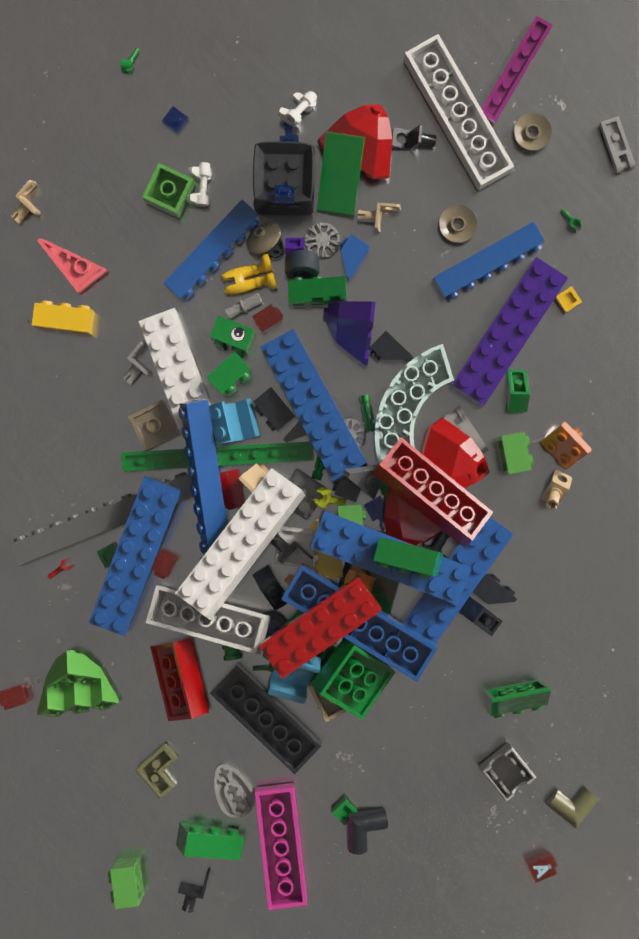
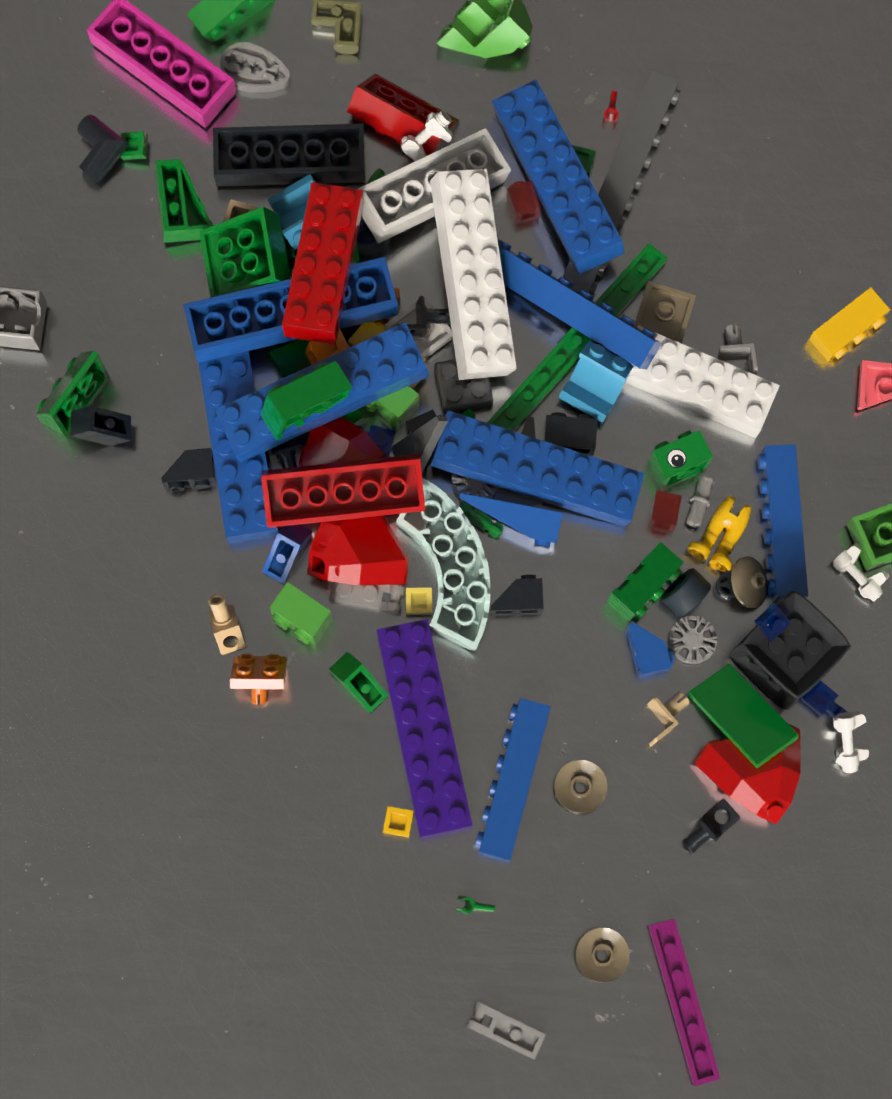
camera: 130 degrees right, 10 degrees down
green brick [206,351,253,398] -> none
red slope [219,469,246,510] -> none
tan slope [238,463,269,493] -> none
black slope [252,565,288,611] -> none
dark purple plate [285,238,304,255] -> none
neon yellow bar [313,487,346,508] -> none
dark purple brick [323,301,376,367] -> none
white brick [403,34,514,191] -> none
black slope [459,596,503,636] -> none
none -> black brick [70,406,131,446]
none -> green wedge [154,159,214,243]
none -> blue slope [262,524,313,584]
none -> white piece [401,110,453,161]
none -> light yellow plate [406,588,432,615]
none -> blue slope [459,492,562,547]

